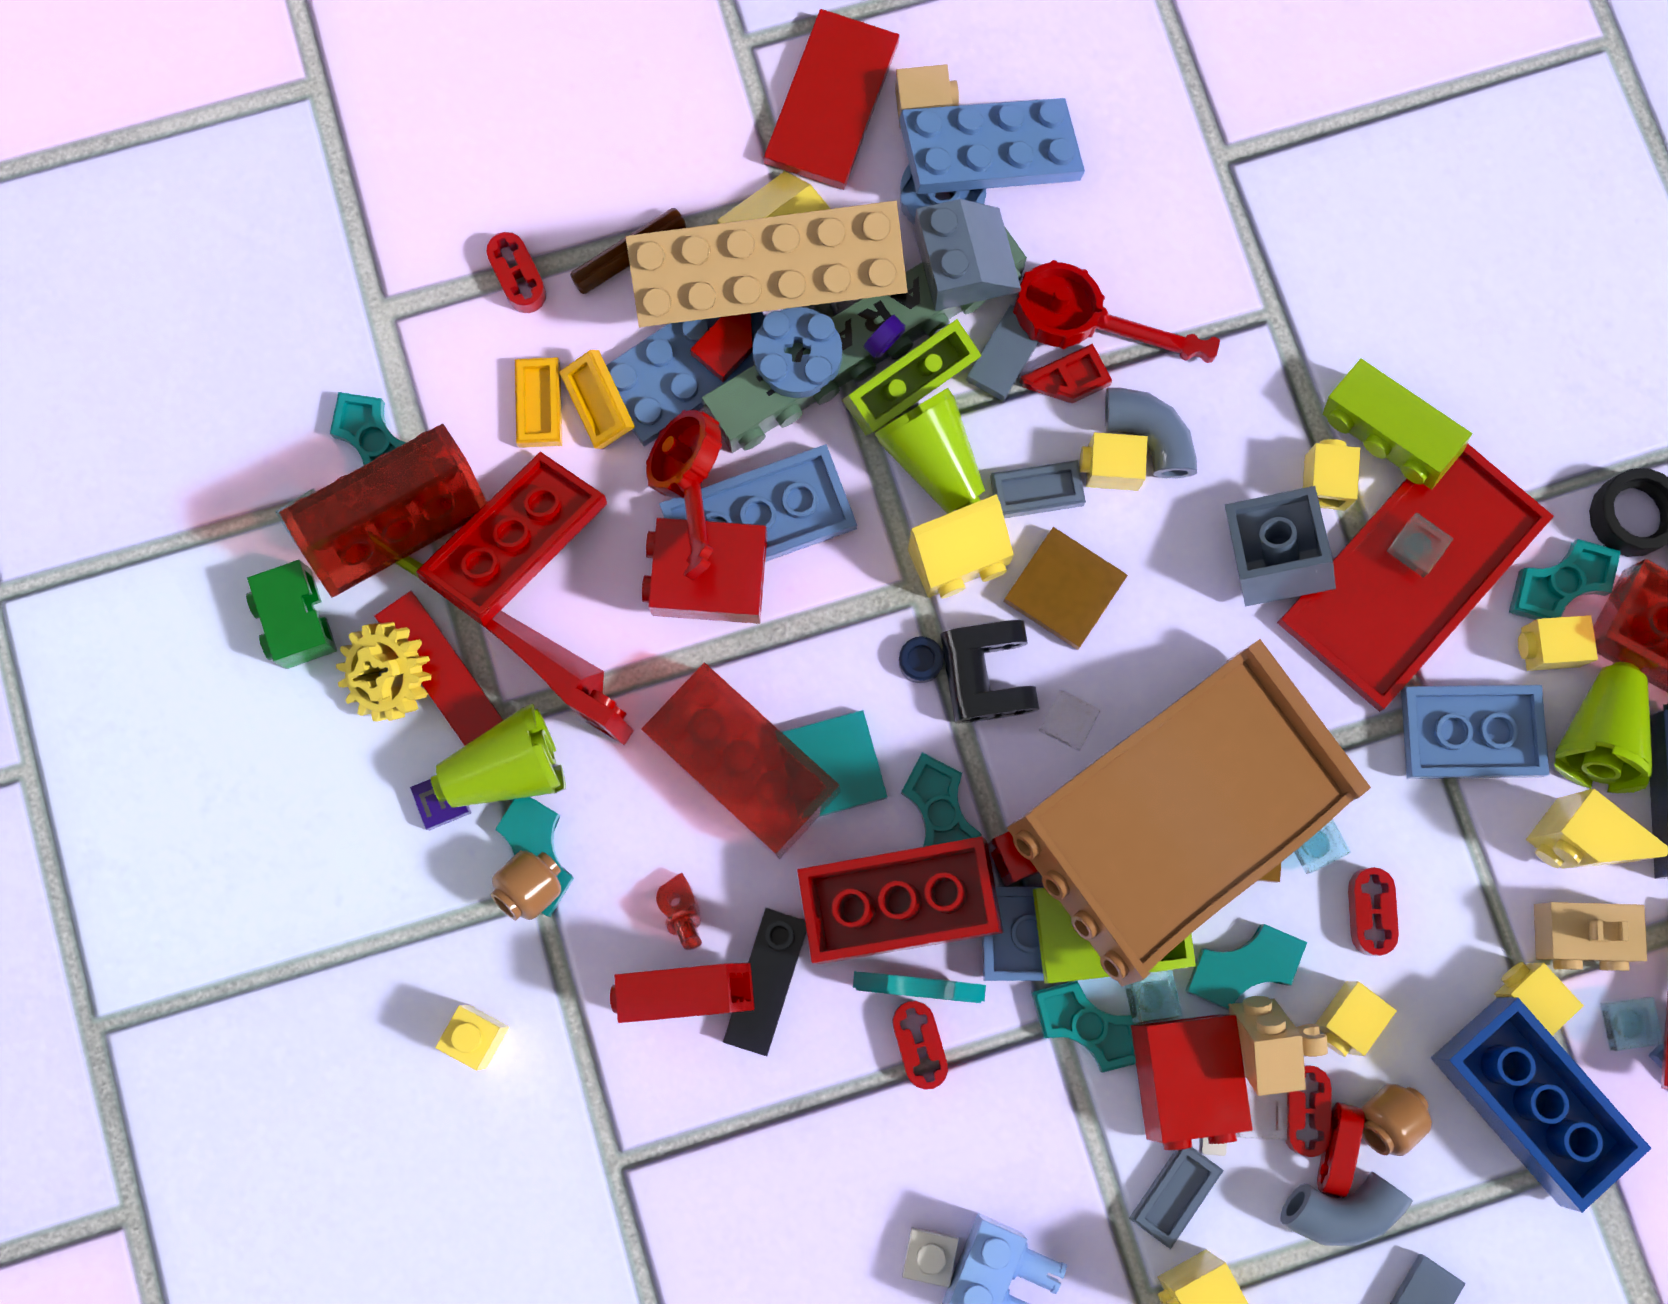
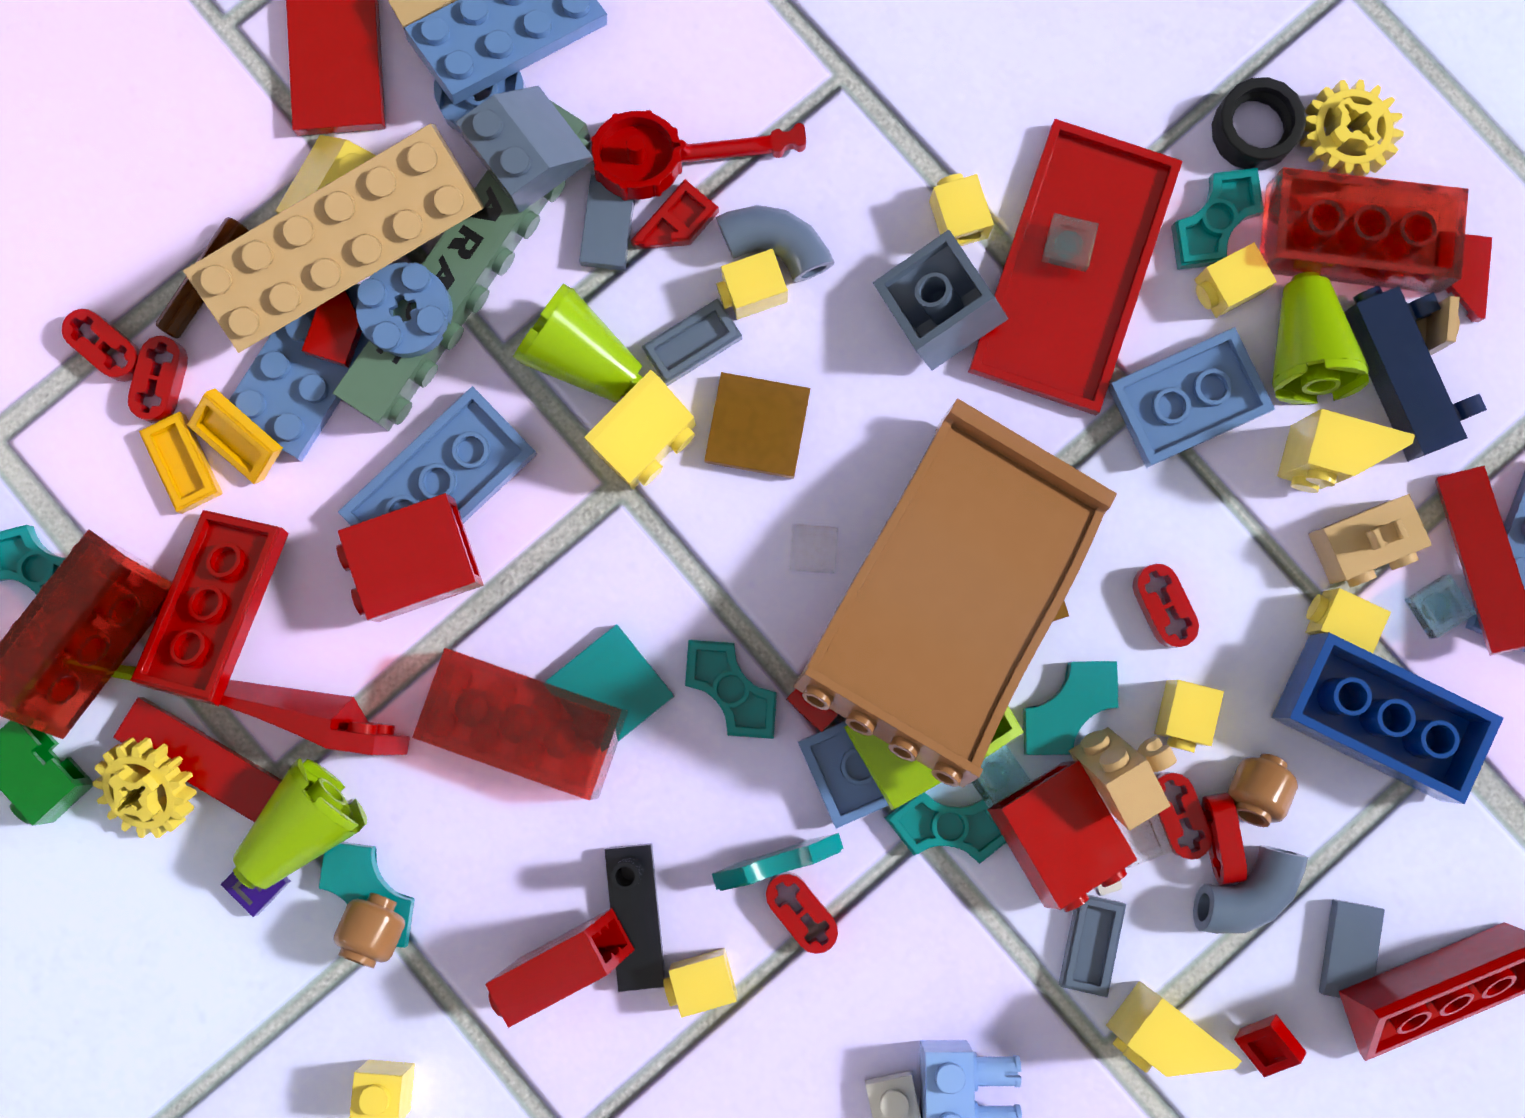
camera: 20 degrees left, 5 degrees up
red piece [646,410,722,580] -> none
clear red piece [656,873,702,950] -> none
red brick [797,836,1004,964] -> none
lime brick [841,319,982,436] -> none
dark purple tile [863,315,906,358] -> none
dark blue tile [898,636,944,683] -> none
black connector [940,620,1040,724] -> none
clear light blue plate [1294,819,1351,874] -> none
lime brick [1322,358,1473,490] -> none
none -> red beam [127,336,188,423]
none -> light yellow brick [663,948,738,1018]

